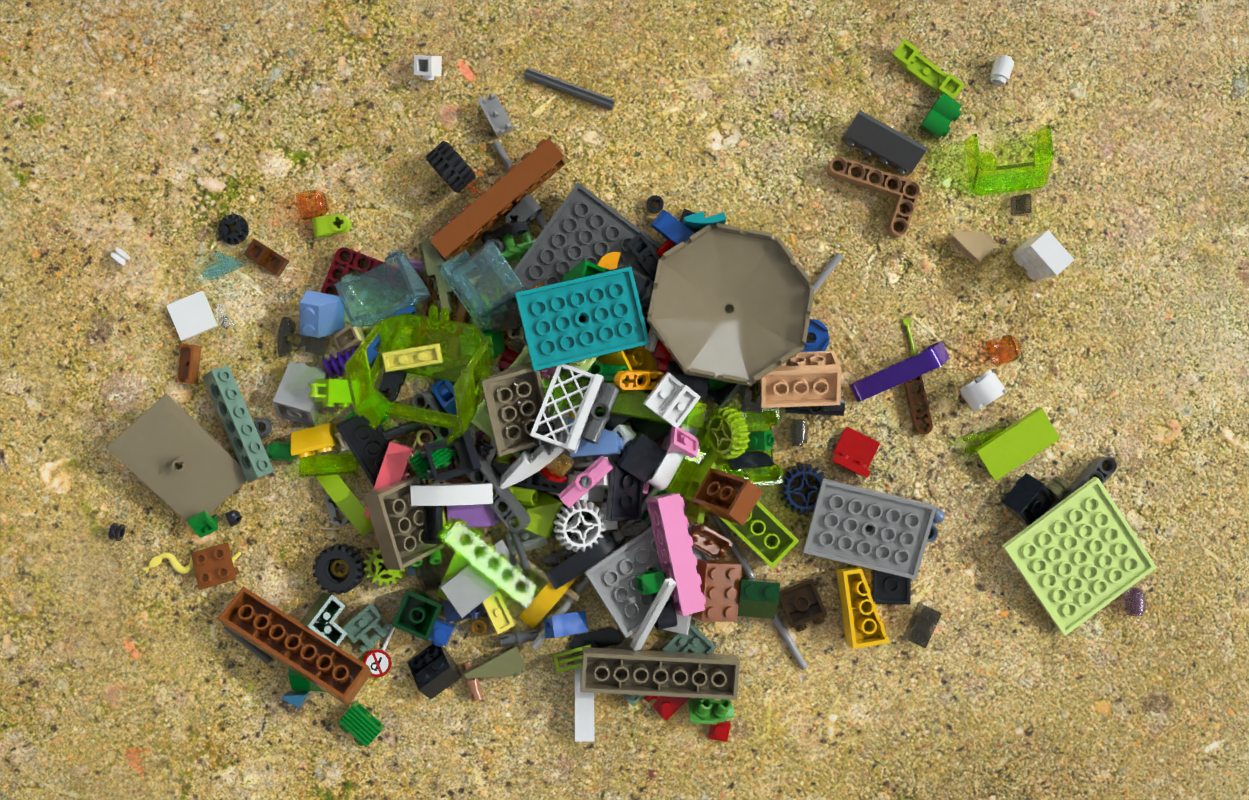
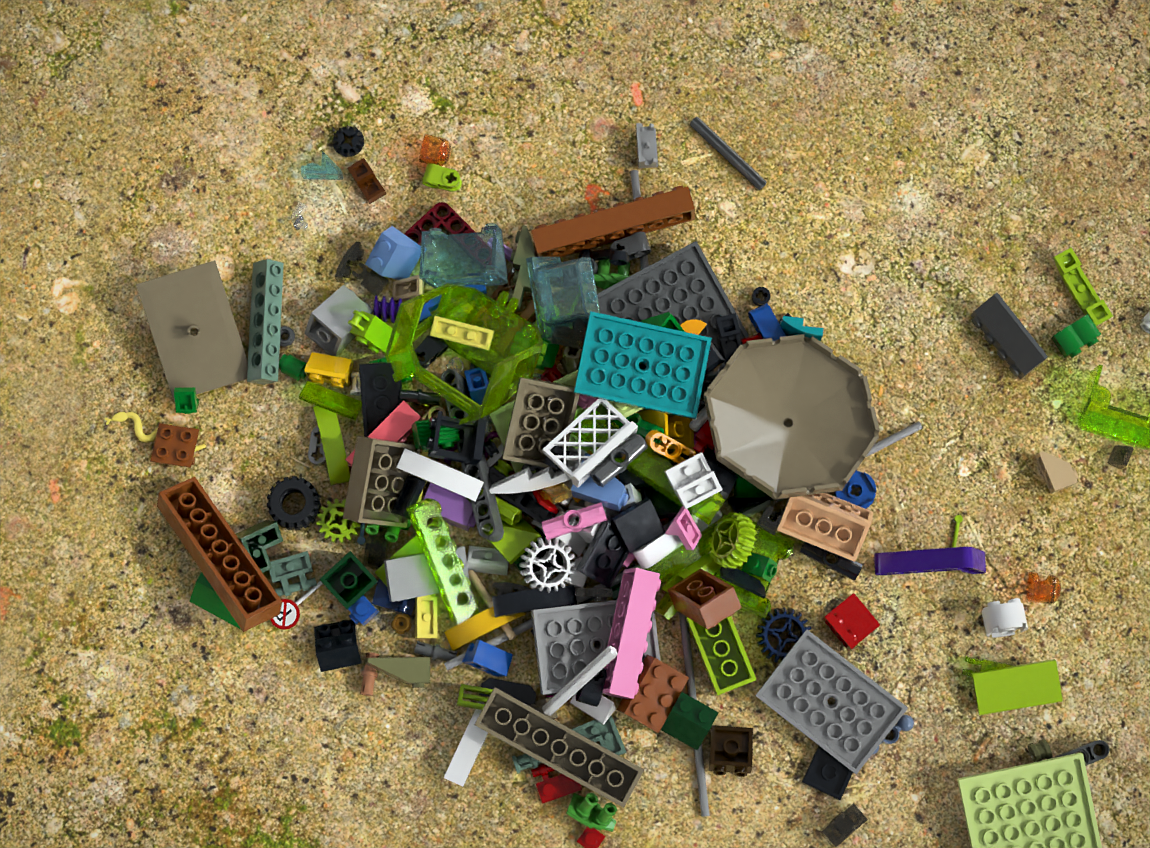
camera: 20 degrees right, 10 degrees down
black bush [108,523,126,541] -> none
white bush [110,247,131,265] -> none
white tile [166,291,219,341] -> none
dark orange hinge [175,344,201,384] -> none
dark grey bar [224,626,273,665] -> none
black hinge [225,510,242,527] -> none
dark azure slope [282,691,310,708] -> none
yellow bush [332,559,349,577] -> none
green brick [338,701,385,747] -> none
white brick [414,55,442,80] -> none
black tyre [426,141,476,193] -> none
dark grey bar [505,504,531,571] -> none
green brick [635,569,668,595] -> none
dark orange hinge [689,525,733,560] -> none
clear smoke brick [788,419,809,447] -> none
medium nougat beam [827,157,920,238] -> none
yellow wedge [836,566,891,649] -> none
reddish brown beam [904,375,933,434] -> none
black slope [1002,473,1055,526] -> none
white brick [1012,230,1075,282] -> none

